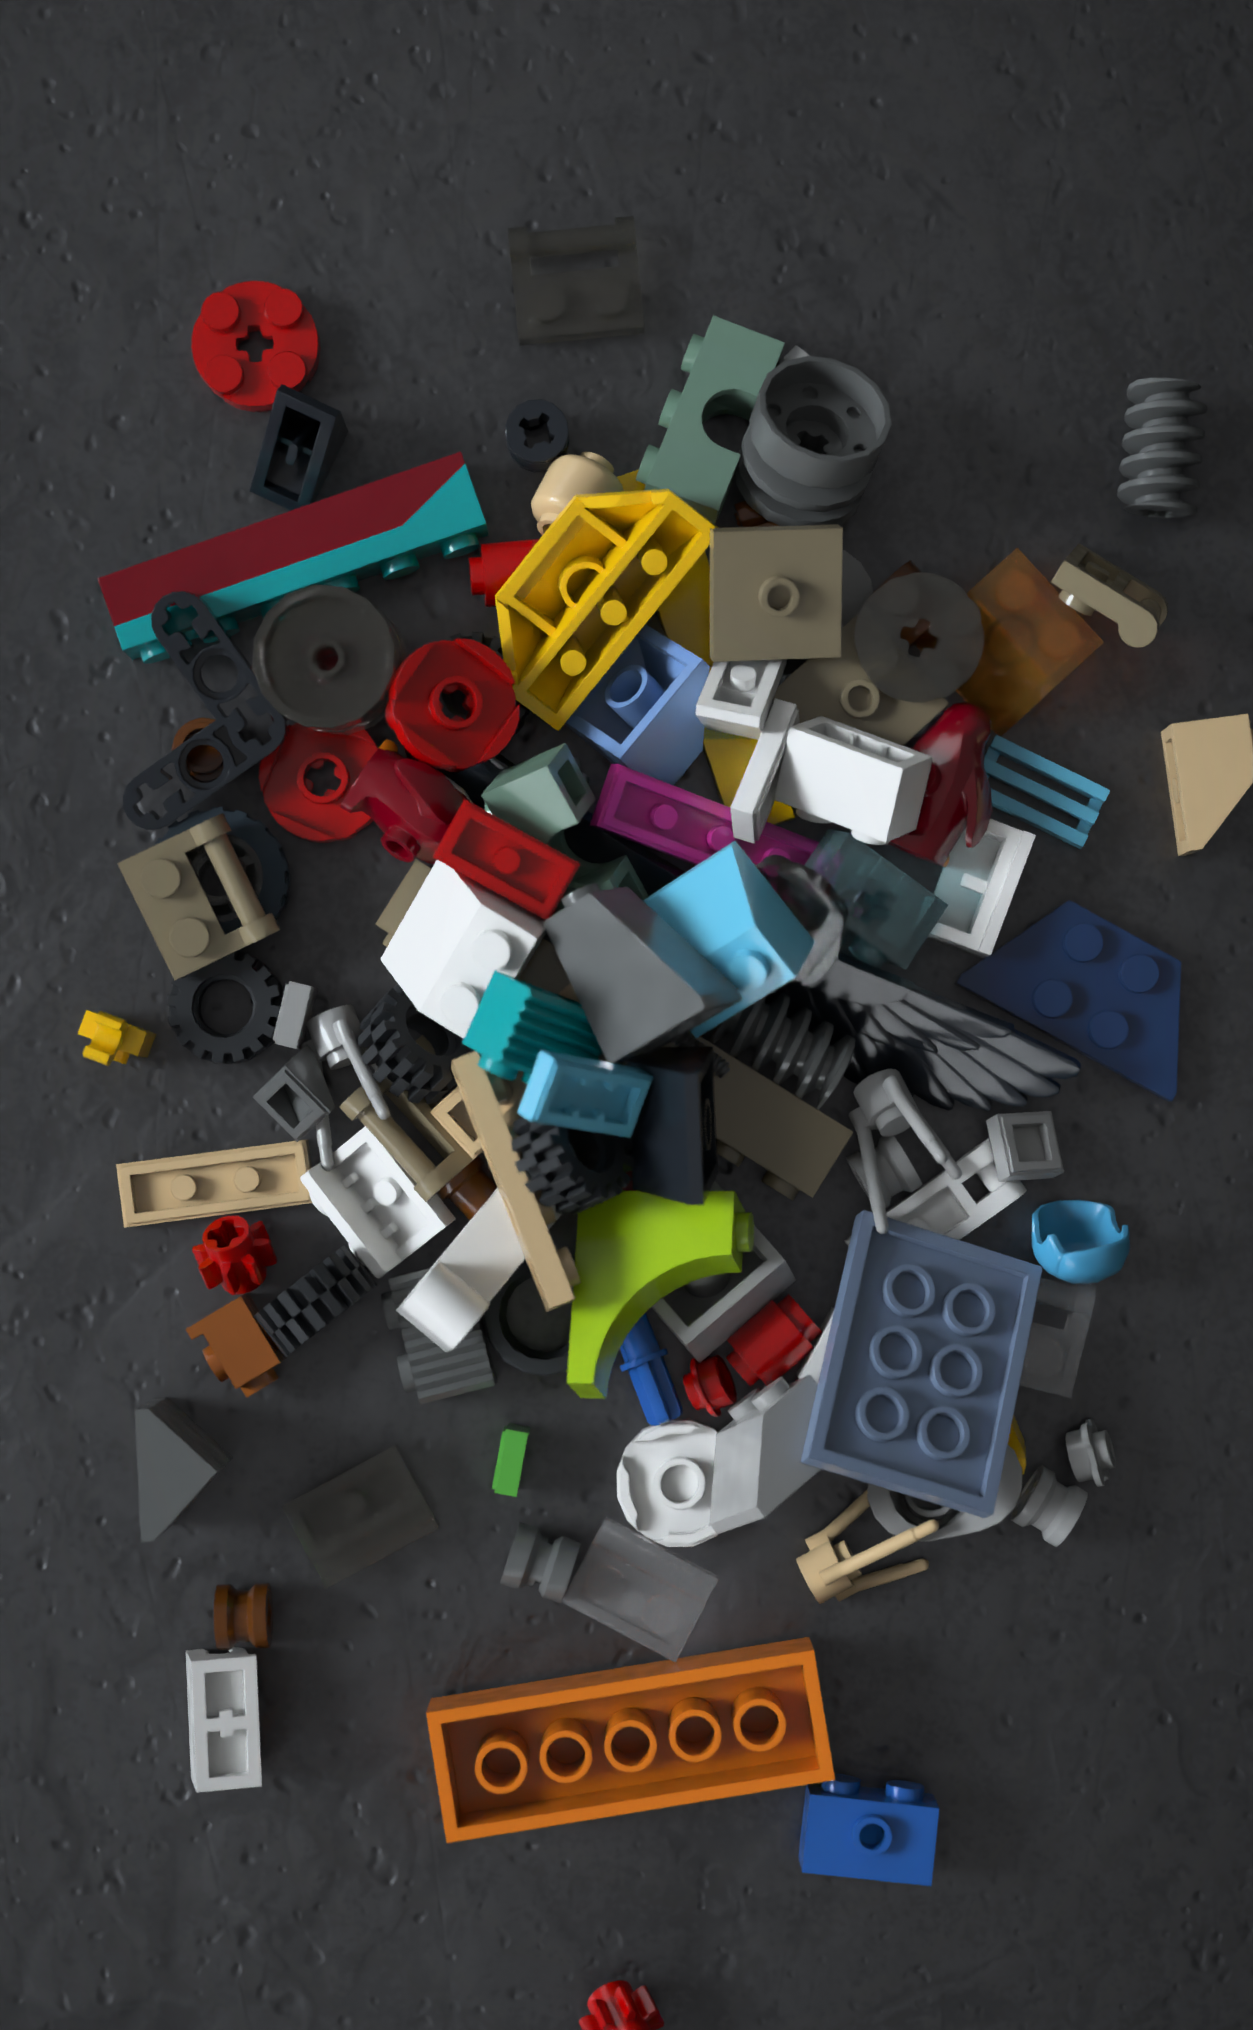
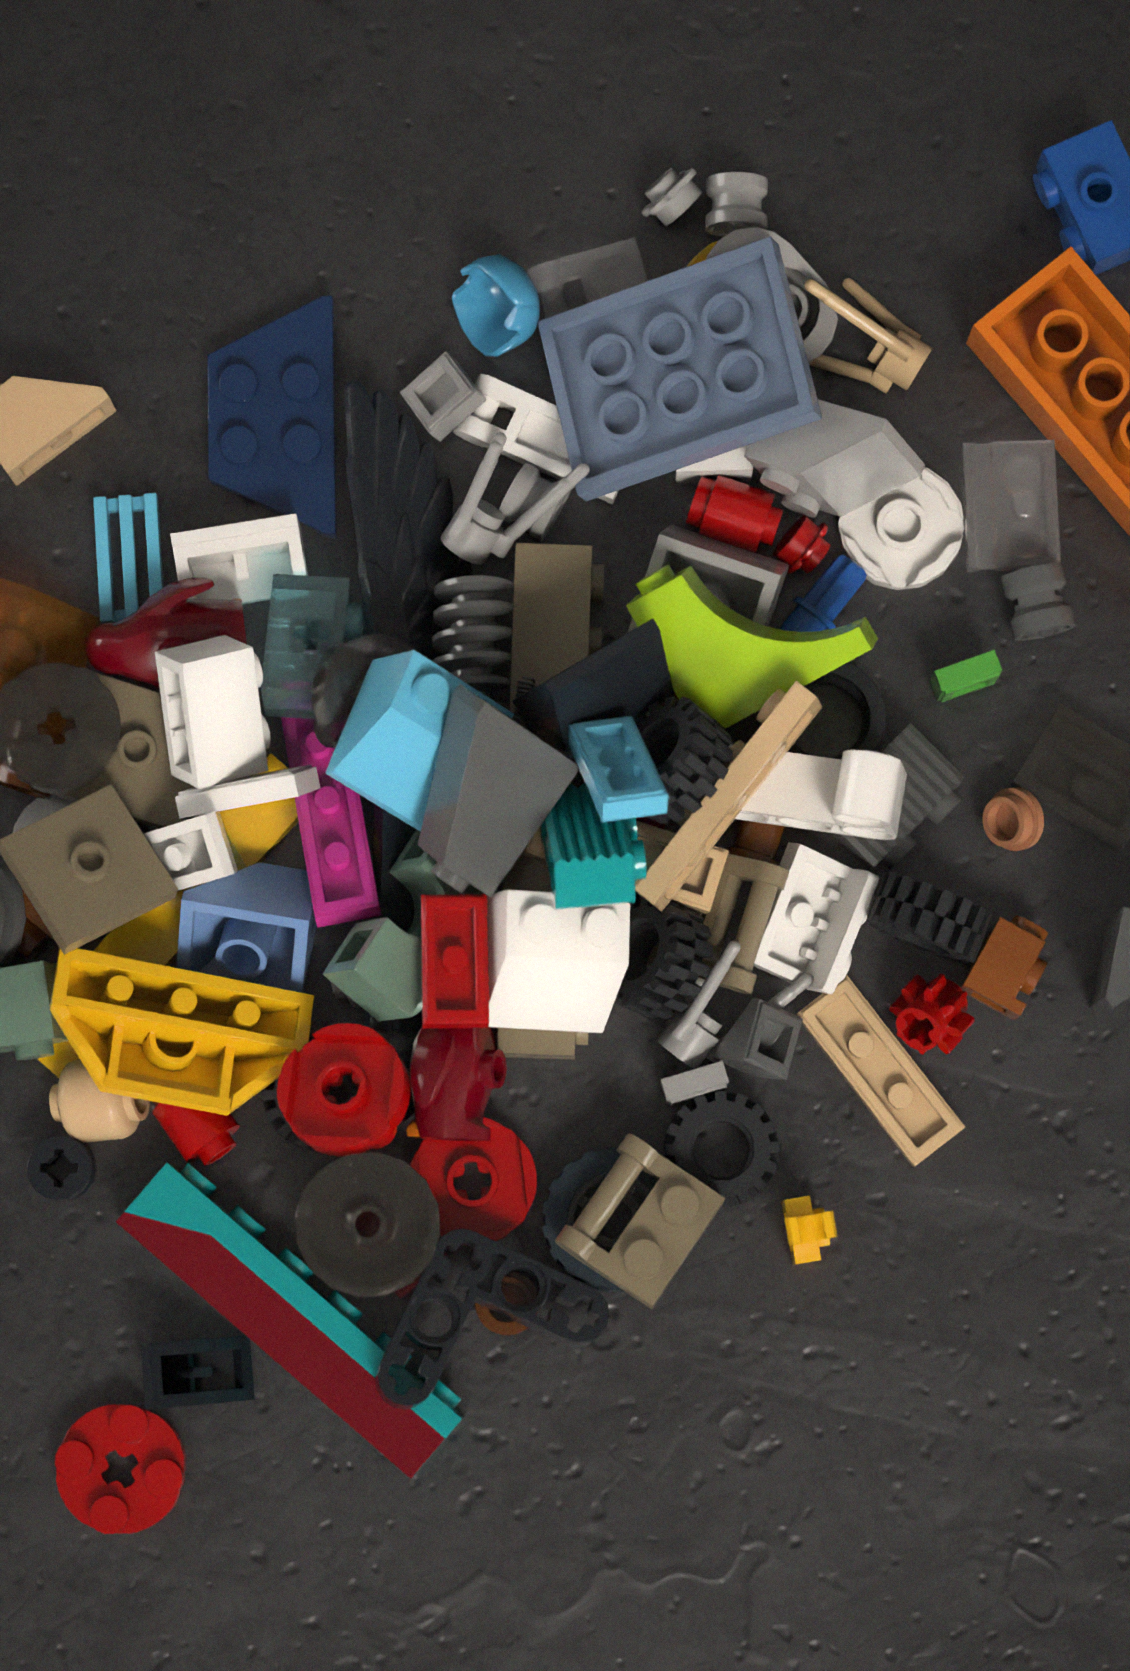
camera: 115 degrees left, 5 degrees down
none -> nougat plate [982,787,1044,851]

